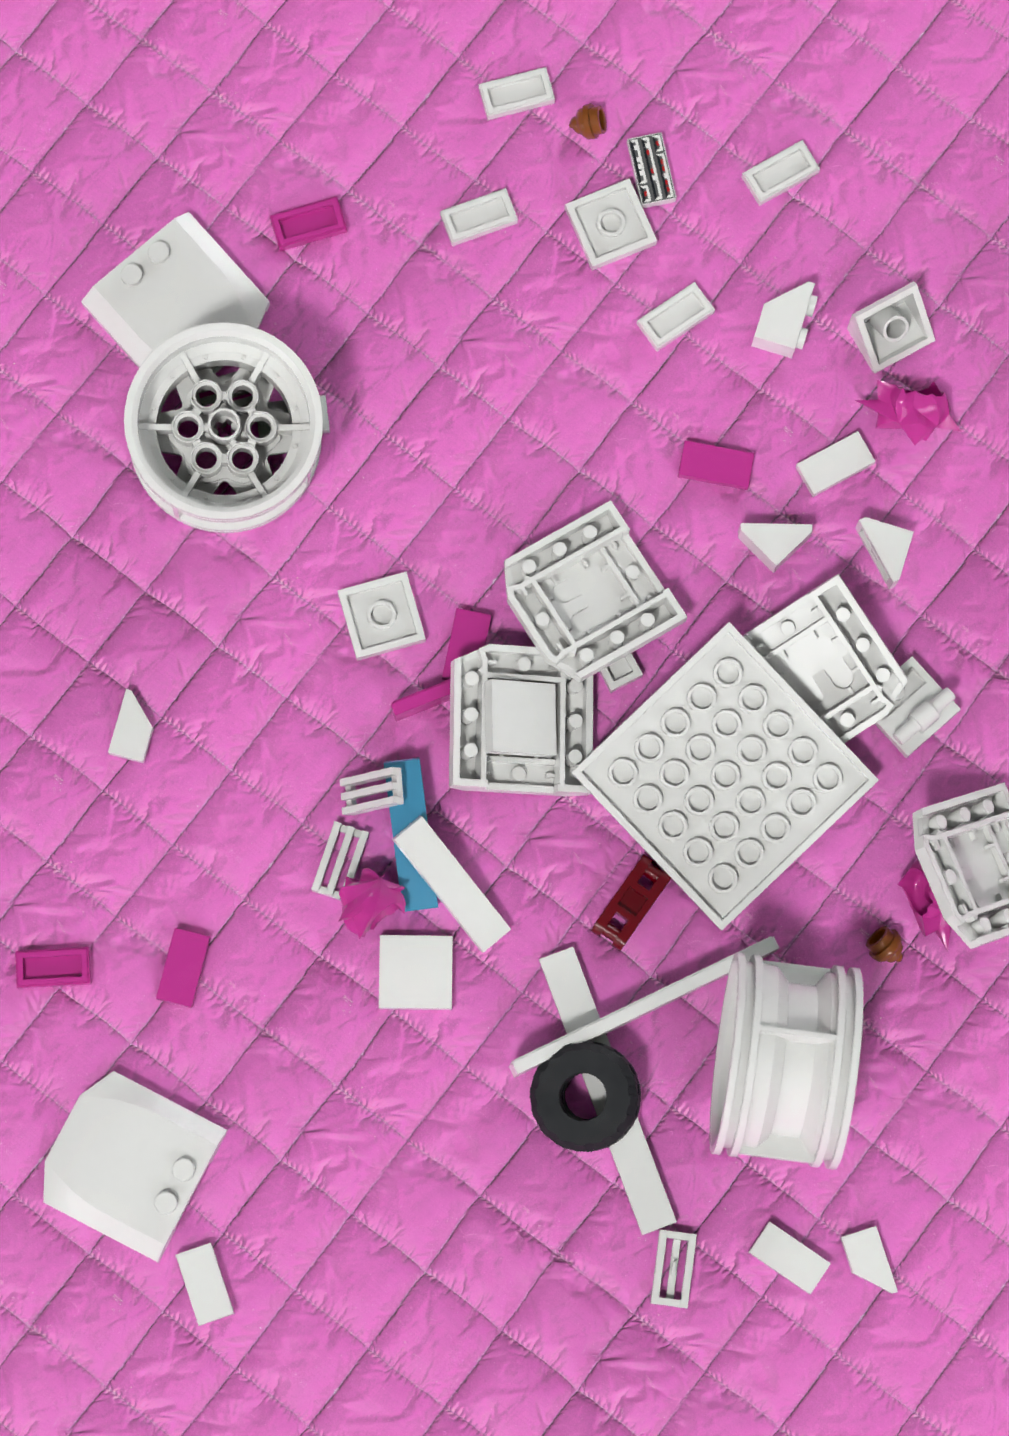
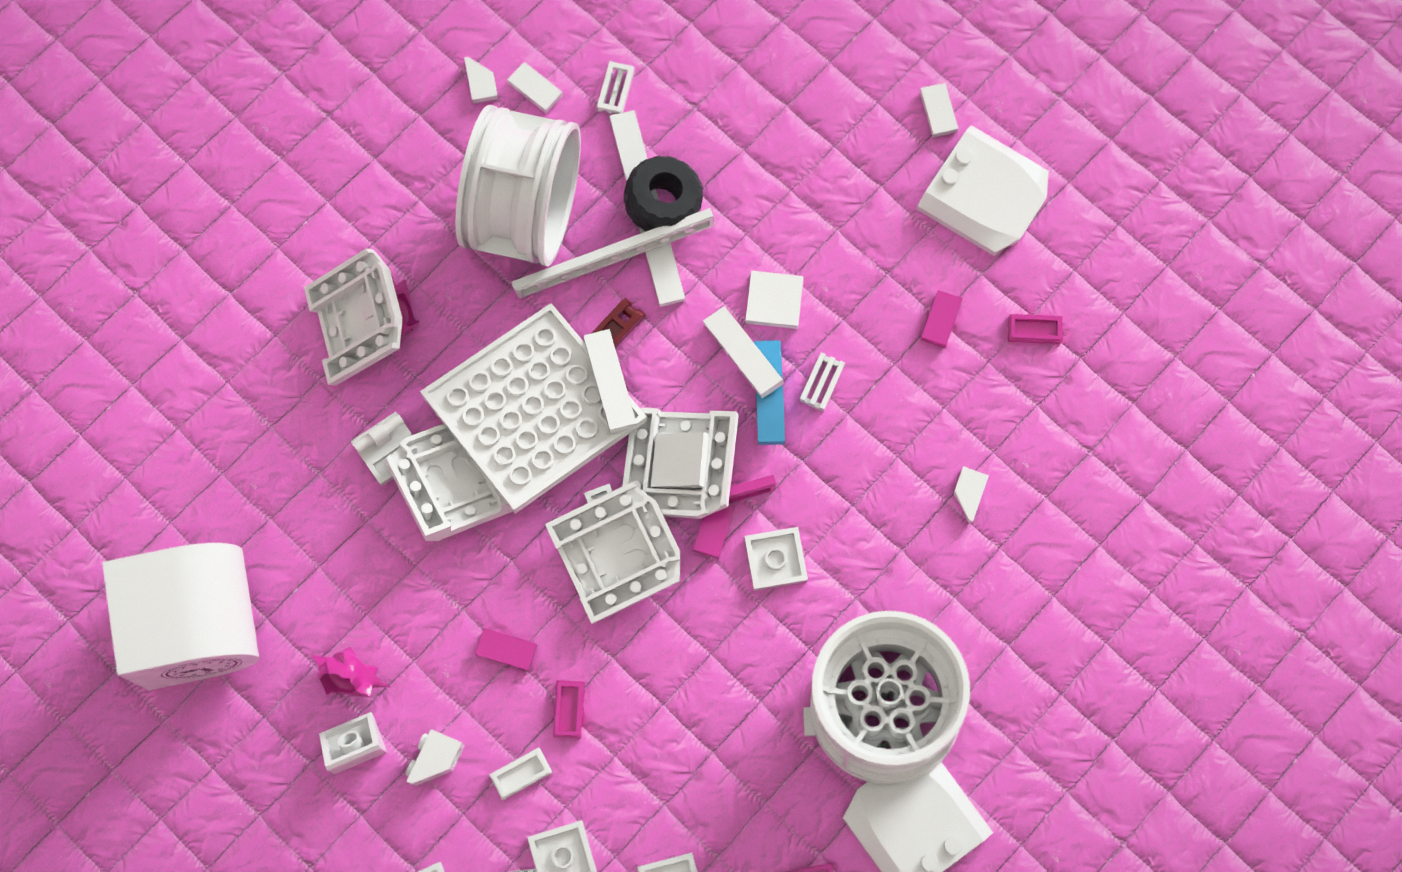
camera: 170 degrees left, 5 degrees down
dark pink hair [339,868,406,939] -> none
white tile [340,767,404,815] -> none
white slope [738,523,812,573] -> none
white tile [795,431,876,497] -> none
white slope [855,517,914,590] -> none
dark orange plate [866,926,903,963] -> none
none -> dark pink tile [553,680,585,739]
none -> white tile [584,329,637,434]

